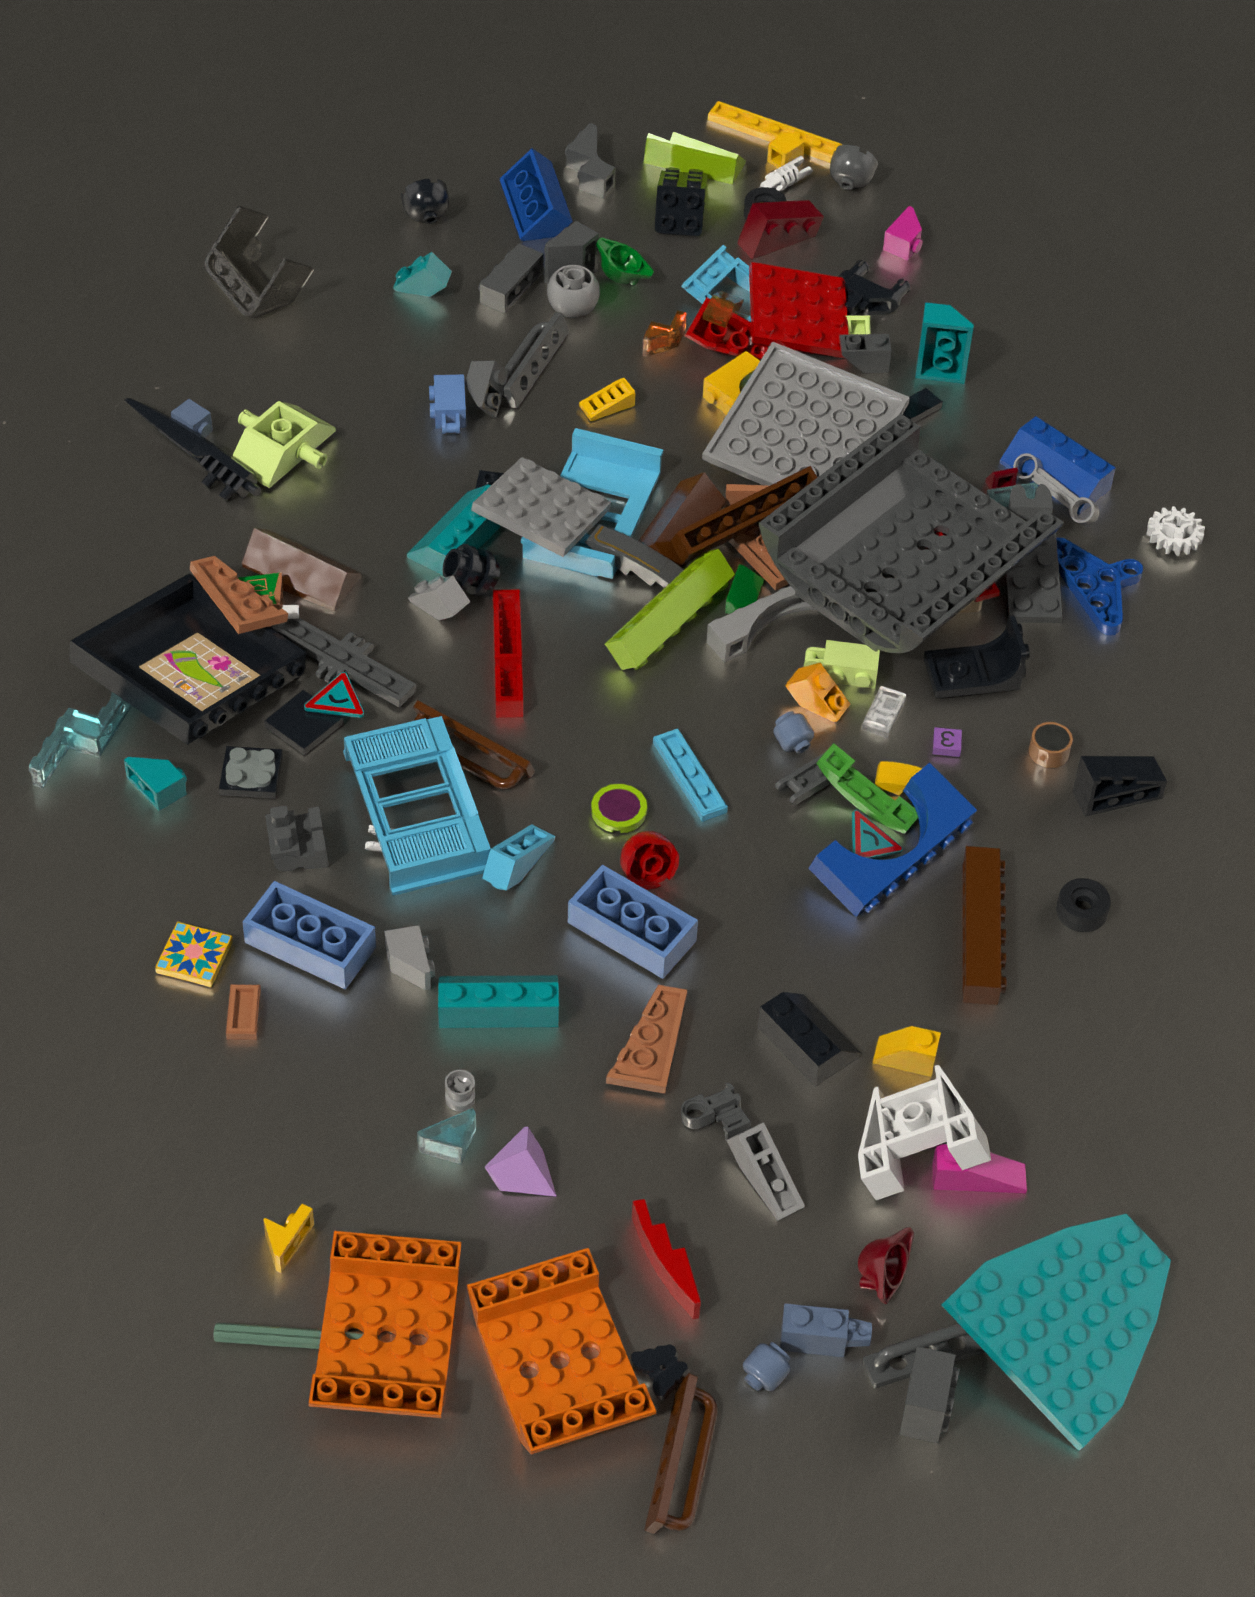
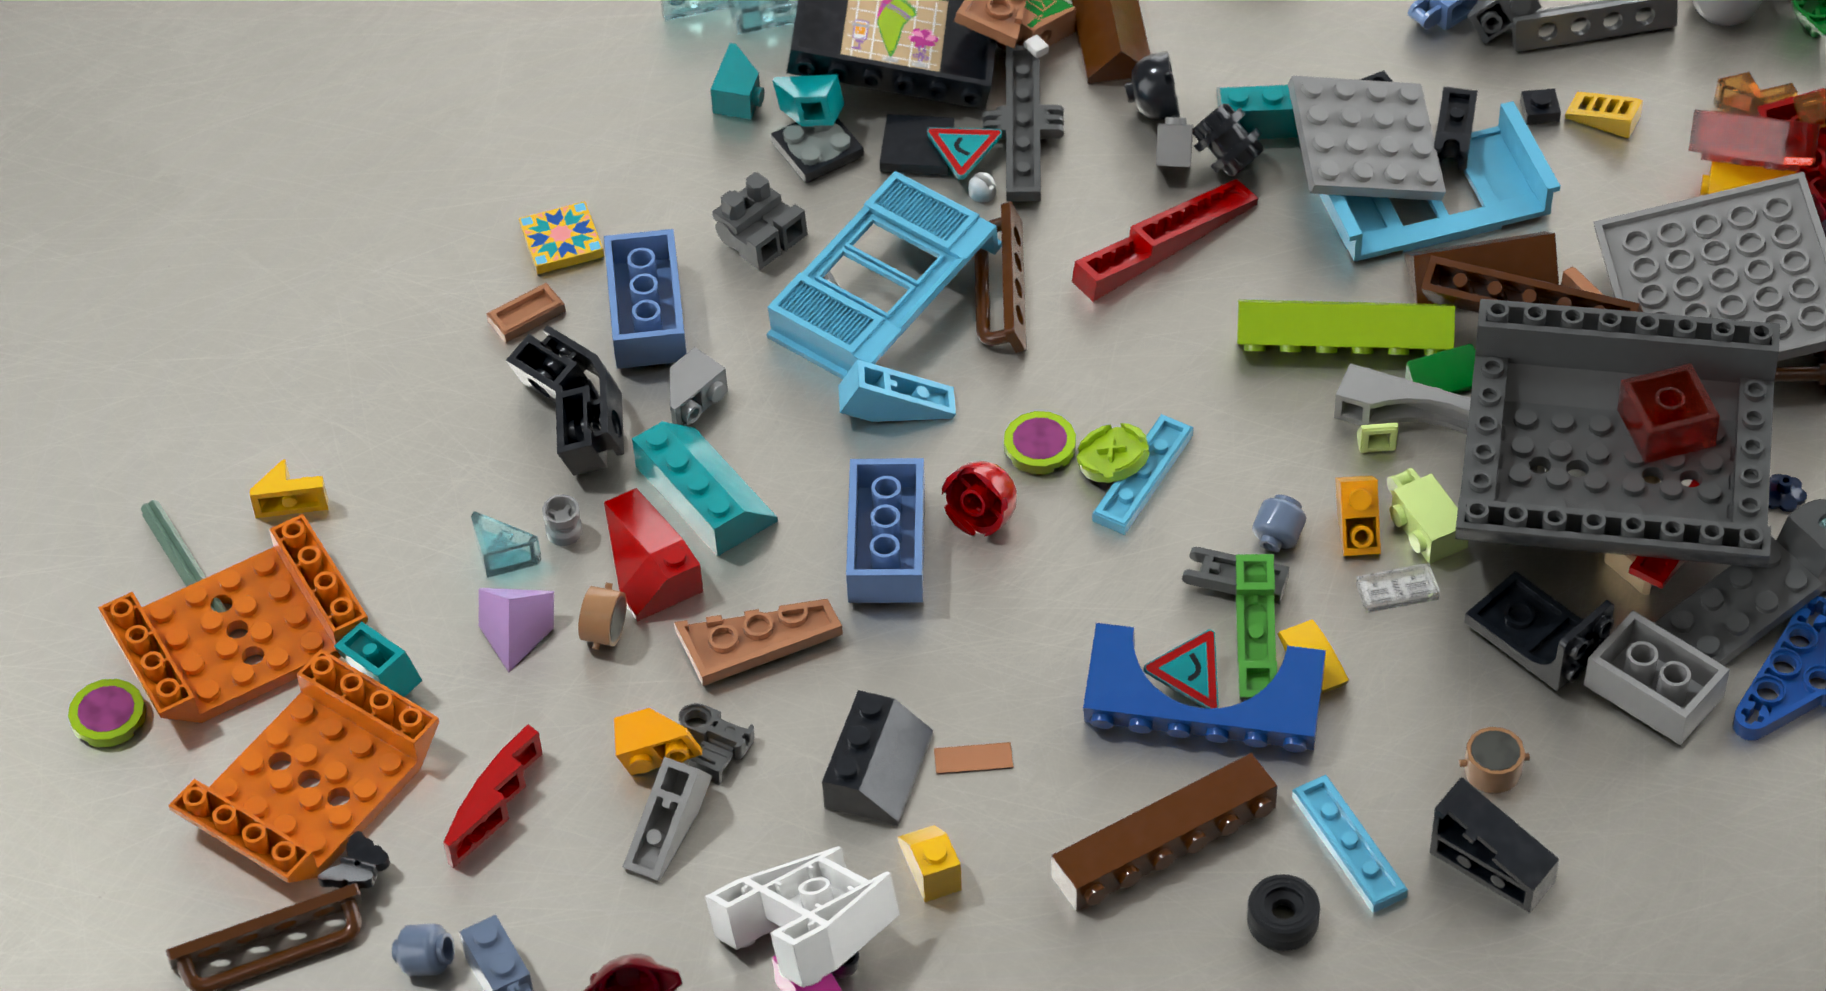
camera: 60 degrees right, 0 degrees up
dark grey slope [585,524,684,588] -> none
medium lavender tile [932,727,962,757] -> none
none -> tile [68,679,146,747]
none -> teal slope [334,621,423,697]
none -> black brick [506,325,624,476]
none -> medium nougat piece [578,582,627,650]
none -> red wedge [604,488,704,622]
none -> light orange slope [614,708,702,776]
none -> teal slope [772,75,845,126]
none -> nougat sticker [934,742,1013,774]
none -> white hinge [968,172,996,203]
none -> lime tile [1077,423,1150,483]
none -> black cylinder [1125,51,1180,120]
none -> medium azure tile [1292,775,1408,913]
none -> yellowish green slope [1357,423,1398,453]
none -> black plate [1434,87,1478,171]
none -> black plate [1520,88,1561,125]
none -> light grey brick [1584,610,1730,745]
none -> clear red brick [1617,363,1720,463]
none -> clear red brick [1688,109,1821,171]

